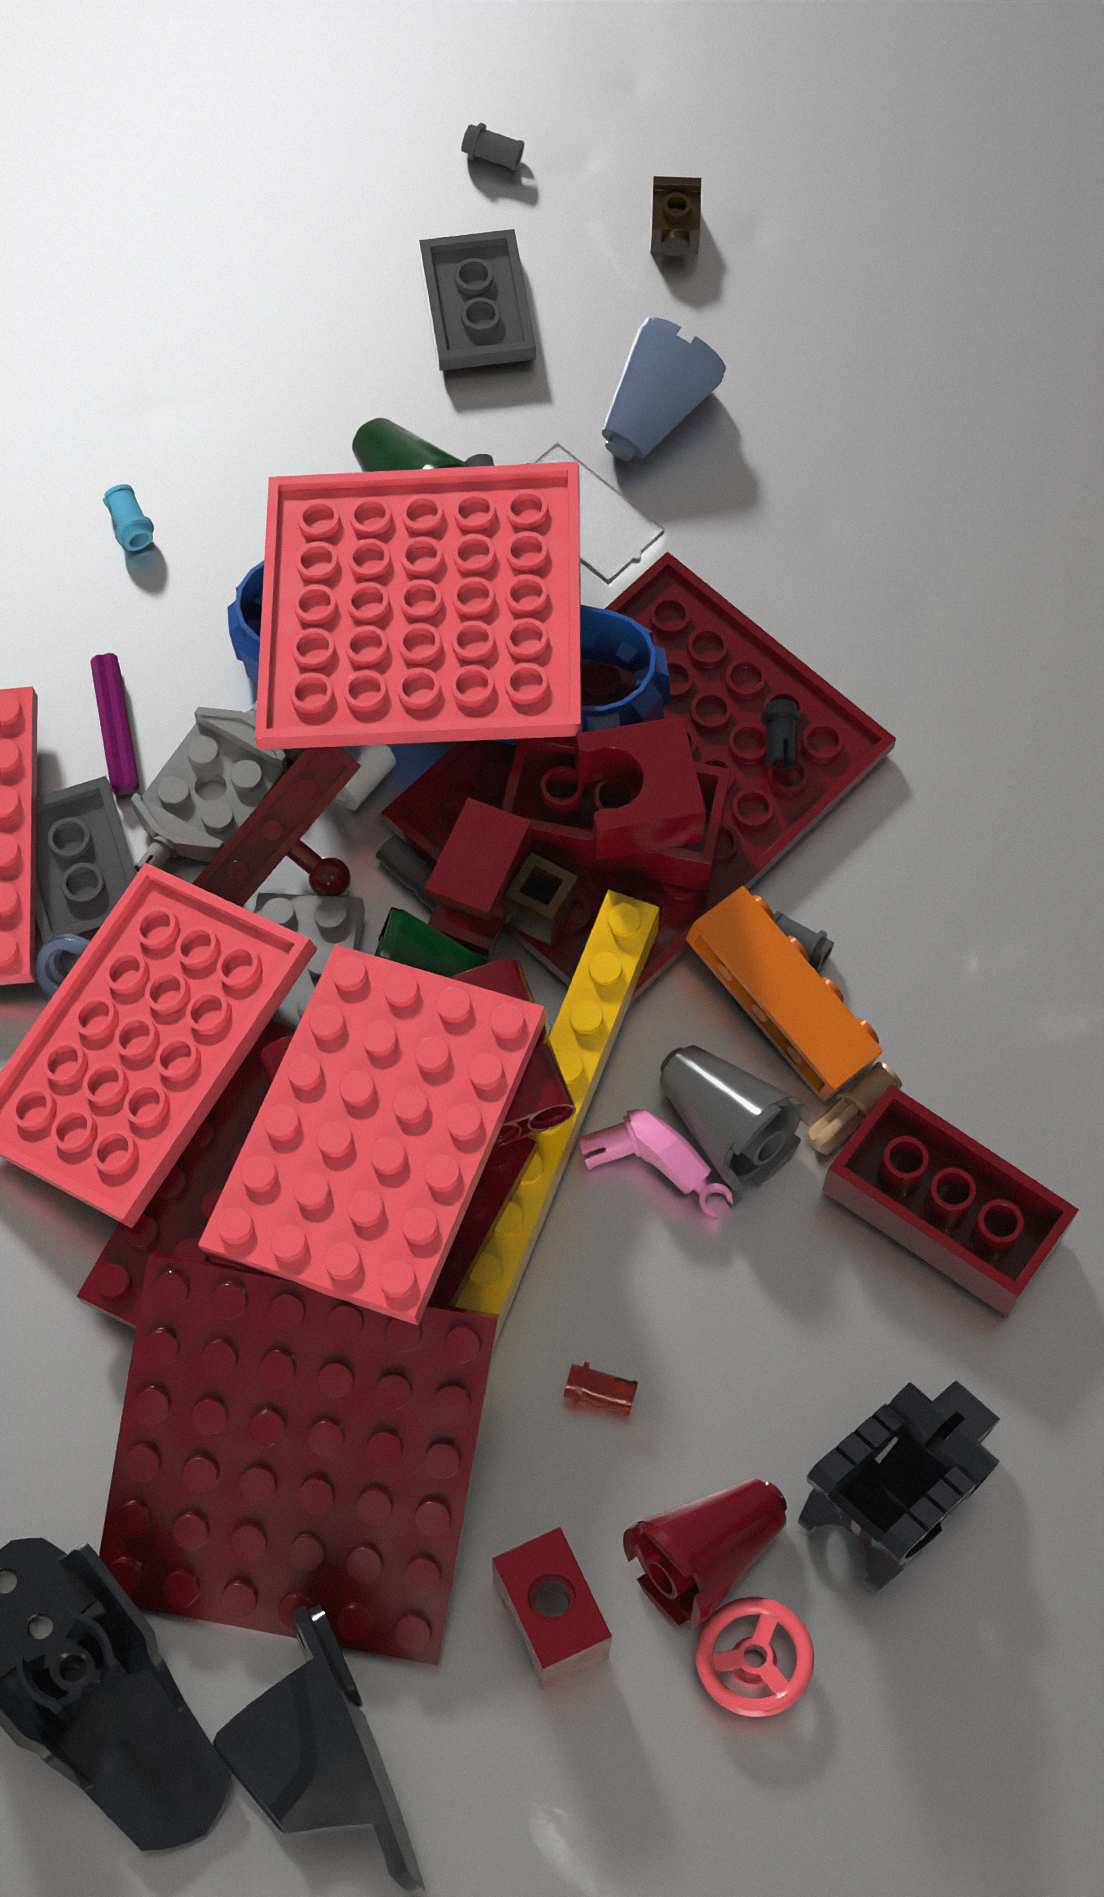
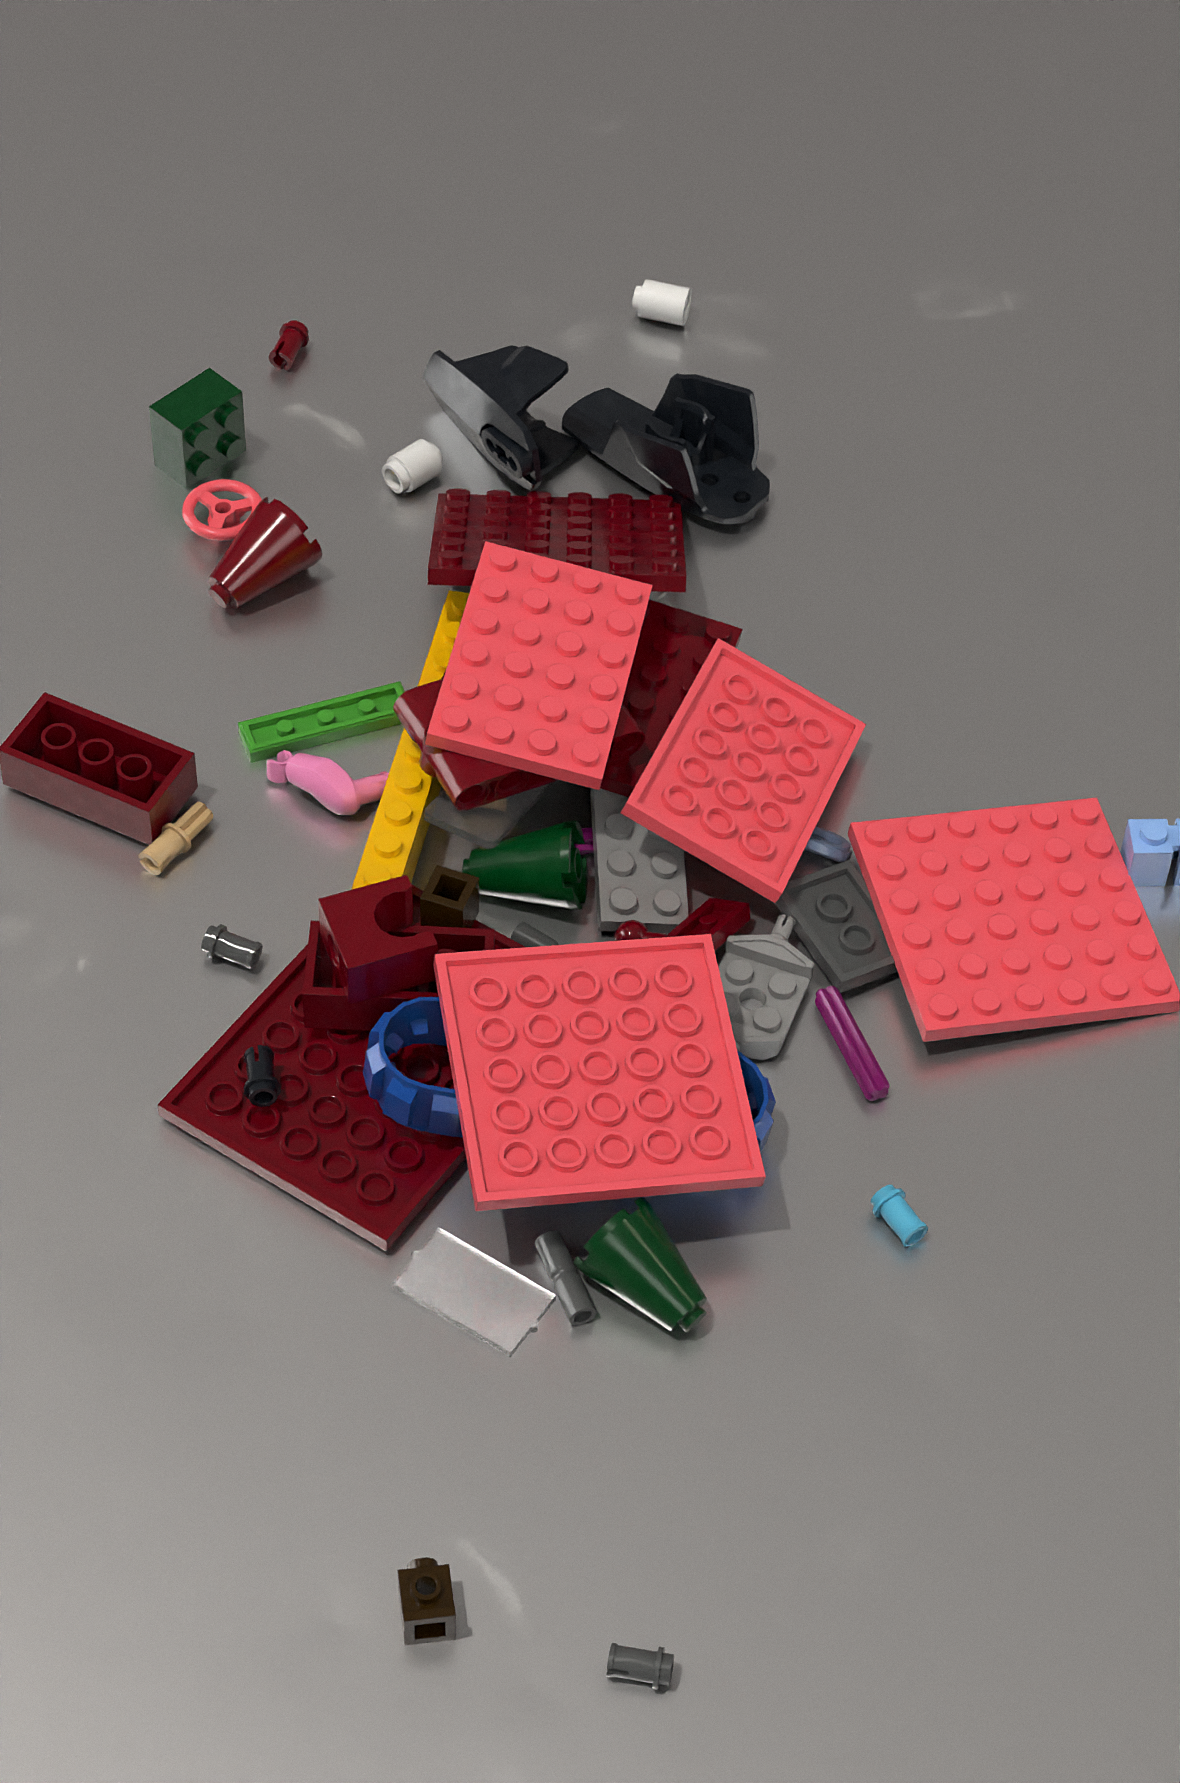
camera: 170 degrees right, 15 degrees down
dark grey plate [419,229,536,371] -> none
dark red piece [424,797,531,957] -> none
dark red piece [492,1527,612,1690] -> none
clear red pin [563,1361,638,1417] -> none
sand blue cone [602,317,726,461] -> none
dark grey cone [660,1045,810,1192] -> none
orange brick [685,885,883,1104] -> none
black piece [798,1380,1001,1593] -> none
none -> dark green piece [149,368,246,489]
none -> bright green tile [238,681,405,763]
none -> white brick [382,439,443,494]

